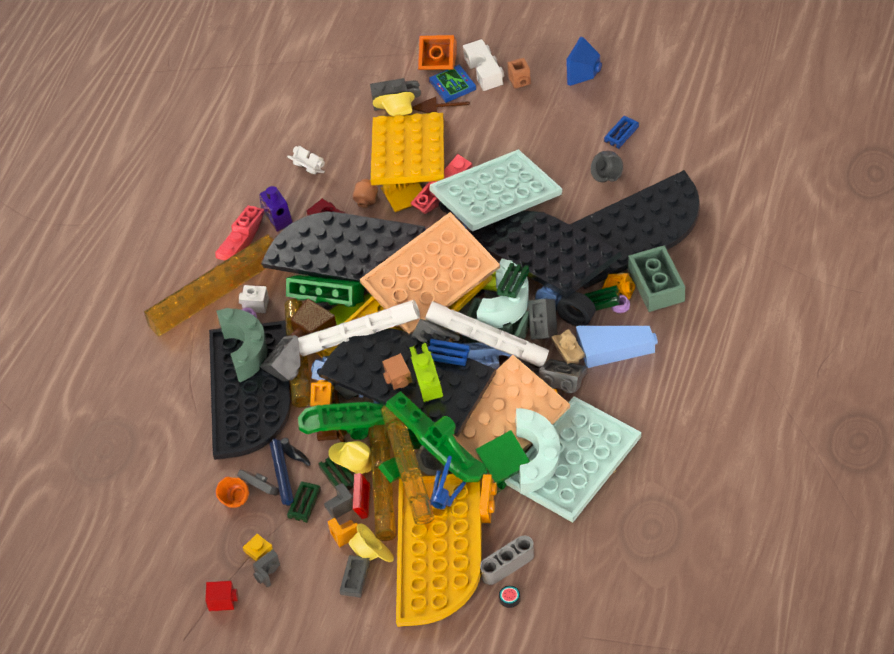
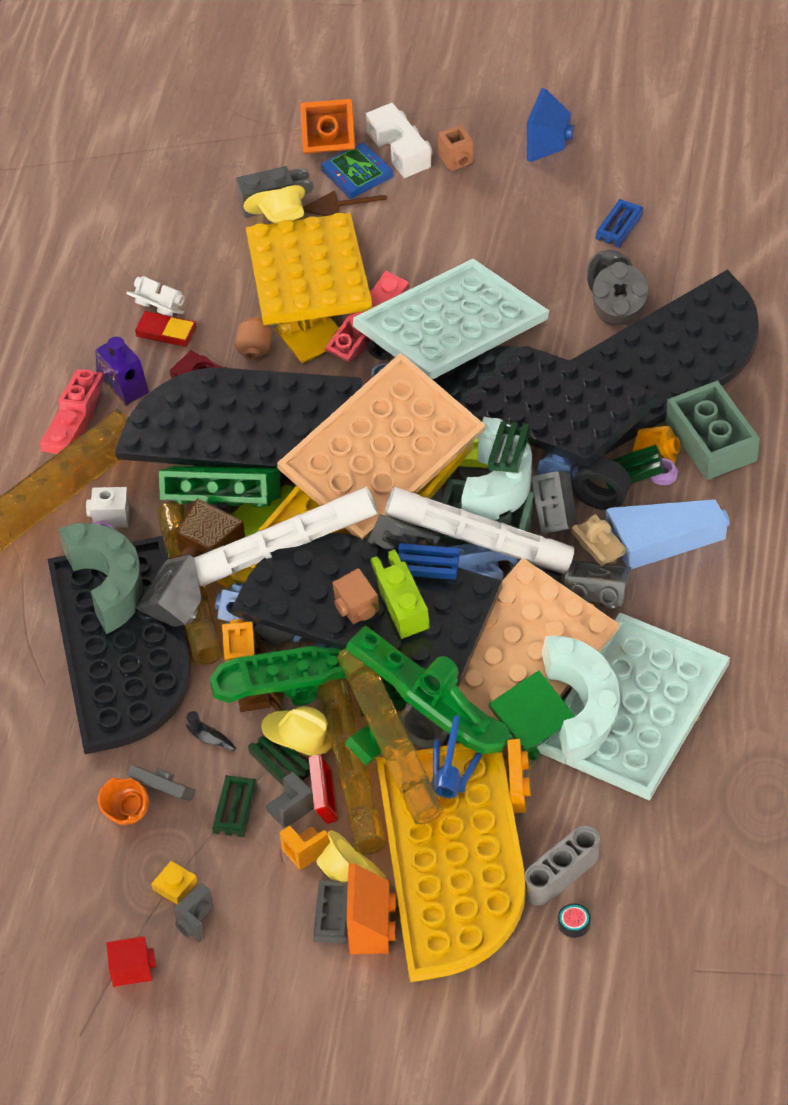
camera: 10 degrees left, 0 degrees up
dark blue axle [270,439,294,506] -> none
none -> red tile [135,311,196,347]
none -> orange slope [347,863,396,954]
none -> flat silver brick [593,262,648,326]

